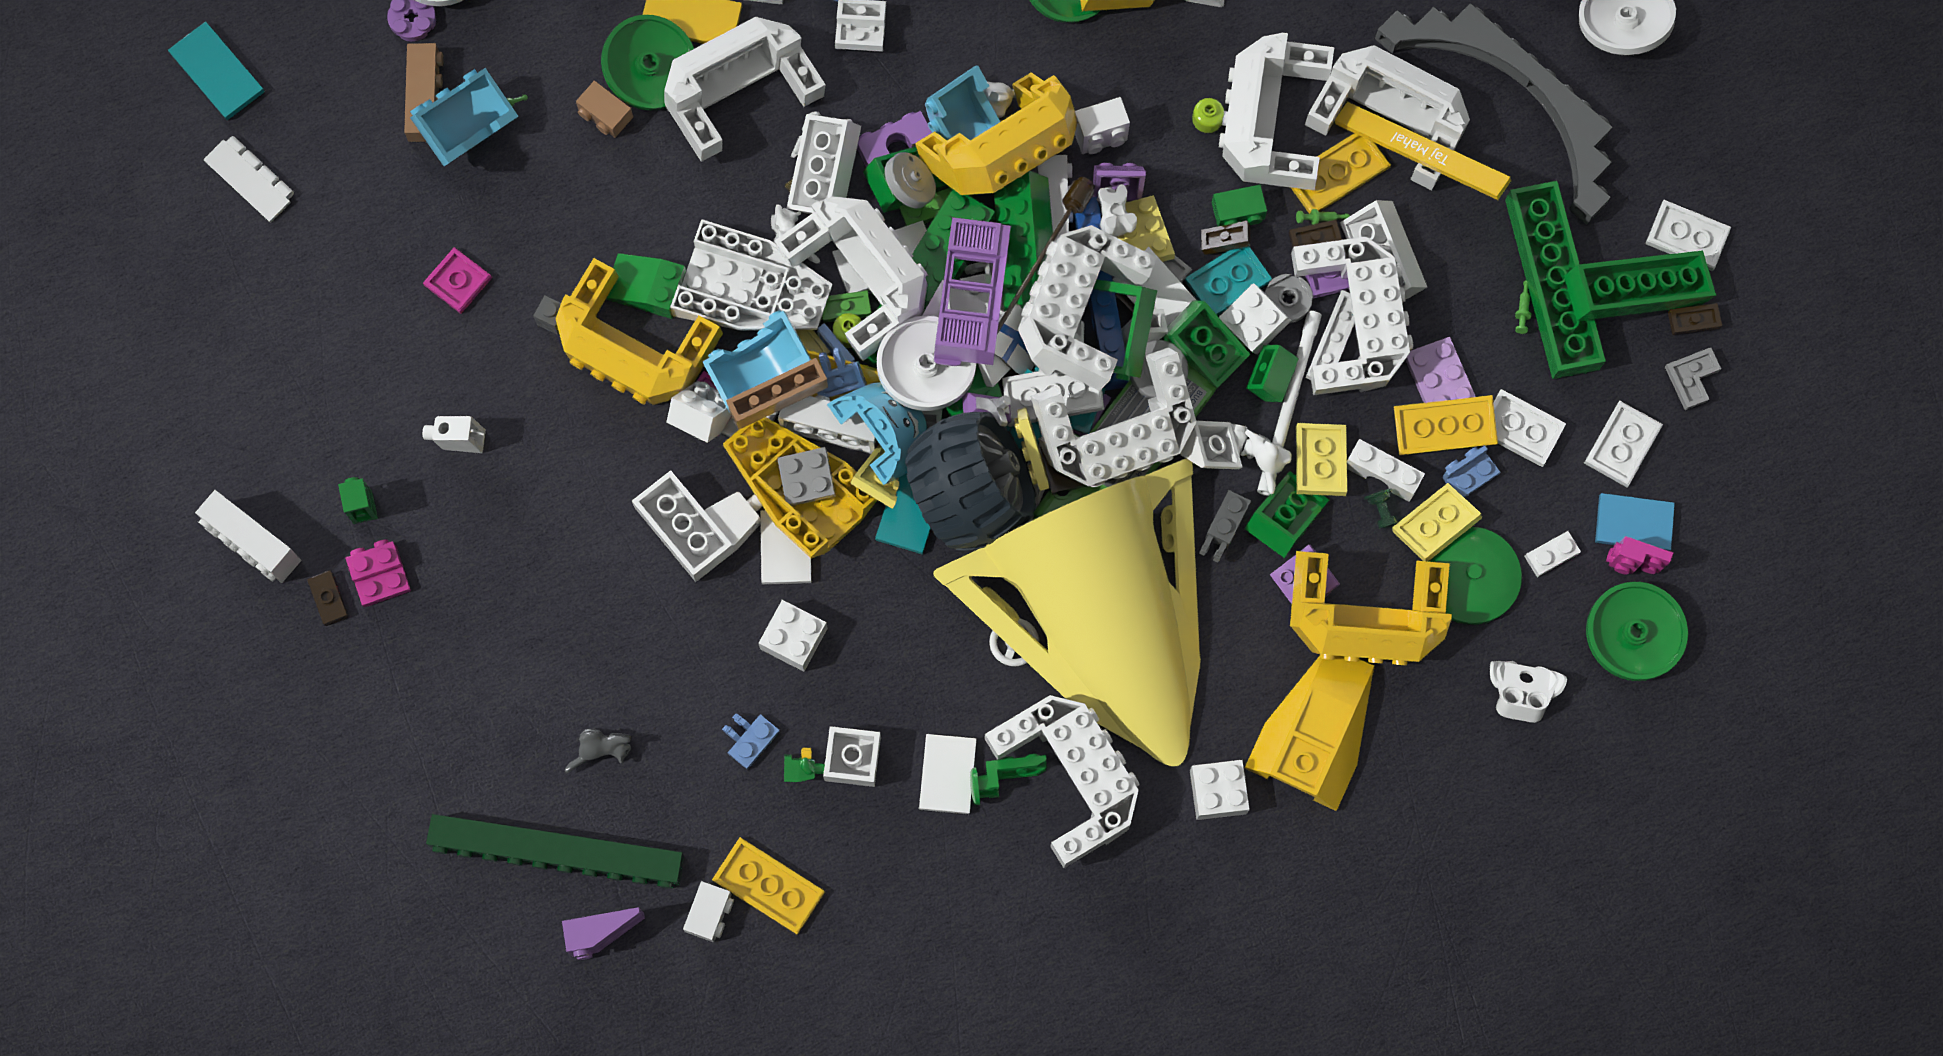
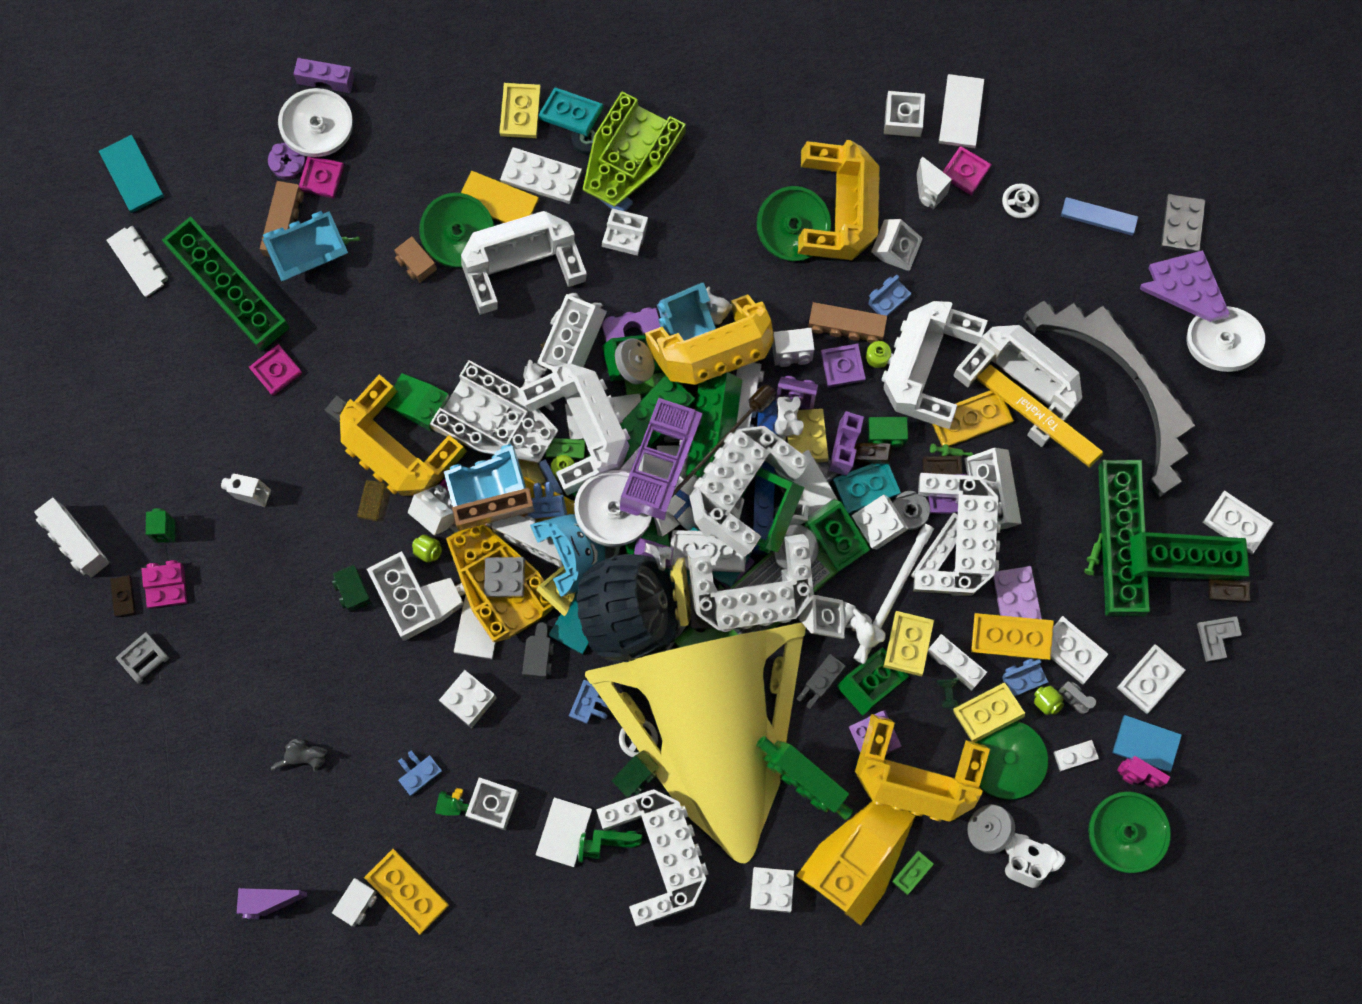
camera: 15 degrees right, 0 degrees up
dark green brick [426,814,684,889] -> none
green brick [1246,345,1299,402] -> none
none -> light grey plate [116,632,169,684]
none -> green brick [162,216,290,352]
none -> dark pink tile [299,157,344,199]
none -> dark green brick [332,565,371,612]
none -> clear yellow tile [357,480,386,521]
none -> lime head [412,534,442,563]
none -> dark grey hinge [522,622,554,679]
none -> medium blue hinge [569,680,608,724]
none -> dark green brick [611,750,660,798]
none -> green brick [756,736,853,820]
none -> medium nougat brick [808,302,887,343]
none -> medium lavender plate [821,344,865,388]
none -> medium lavender arch [829,411,864,476]
none -> medium blue bracket [868,275,911,317]
none -> bright green plate [892,851,933,895]
none -> light grey wheel [967,804,1015,854]
none -> lime head [1034,686,1064,715]
none -> light grey plate [1058,681,1096,714]

